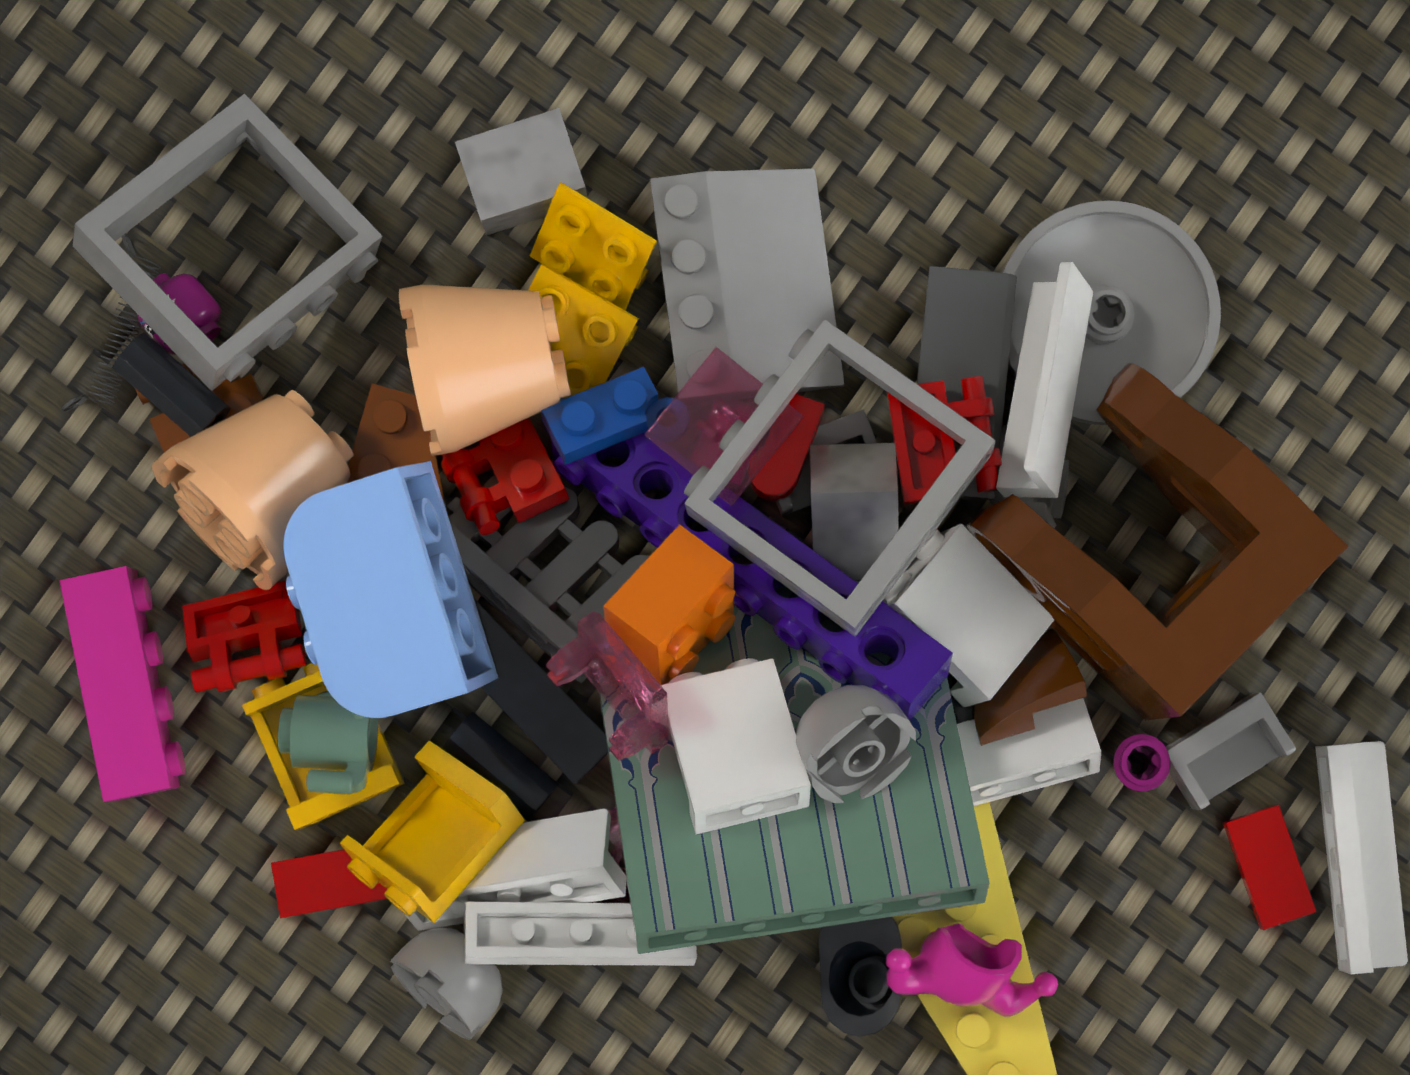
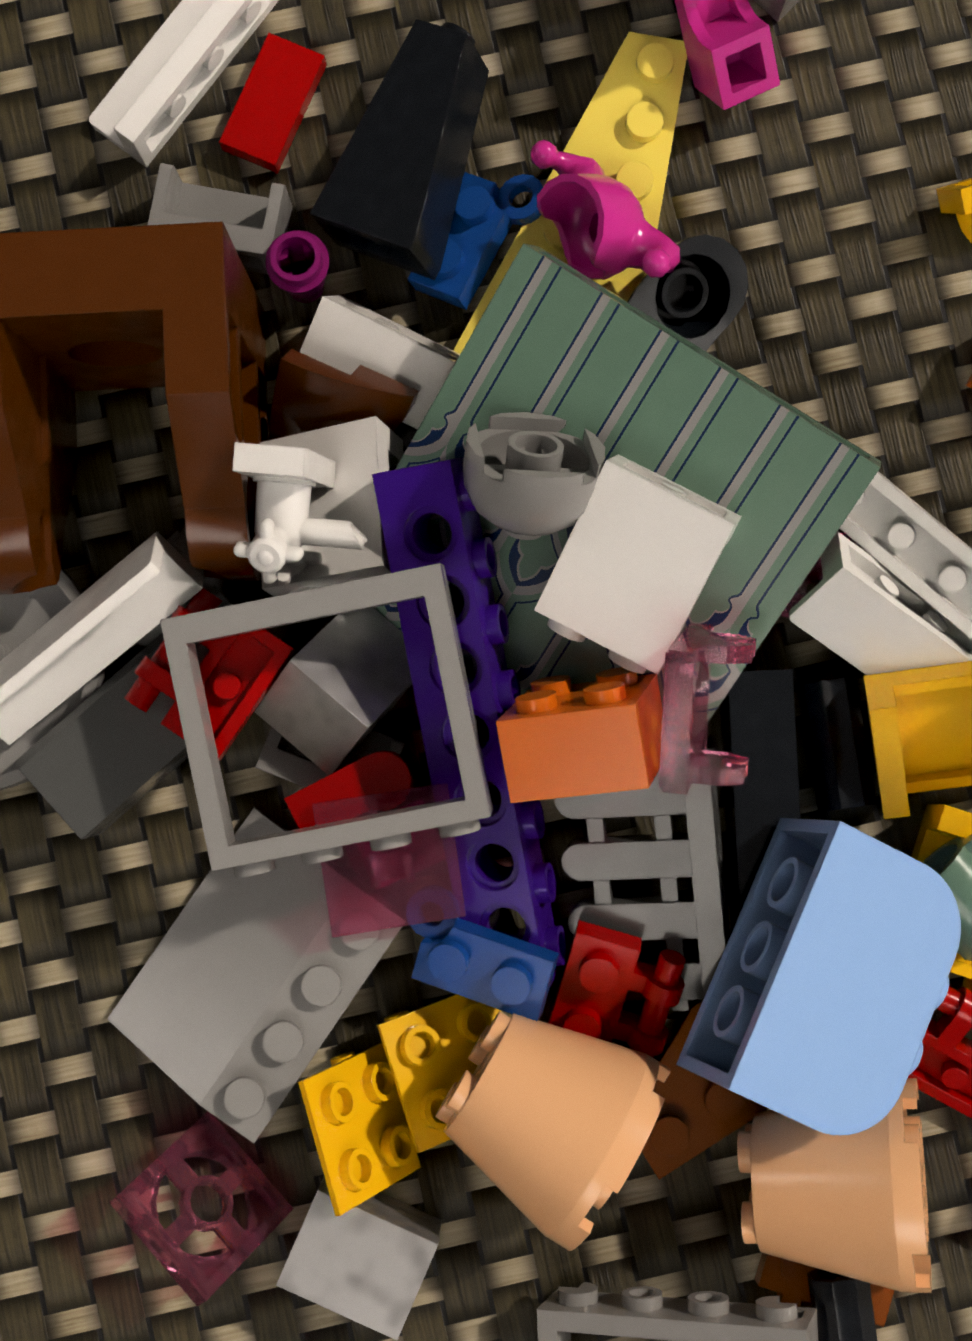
camera: 135 degrees left, 0 degrees up
none -> clear pink piece [109,1112,294,1307]
none -> white piece [232,442,368,586]
none -> black slope [310,19,489,280]
none -> blue hinge [407,172,543,310]

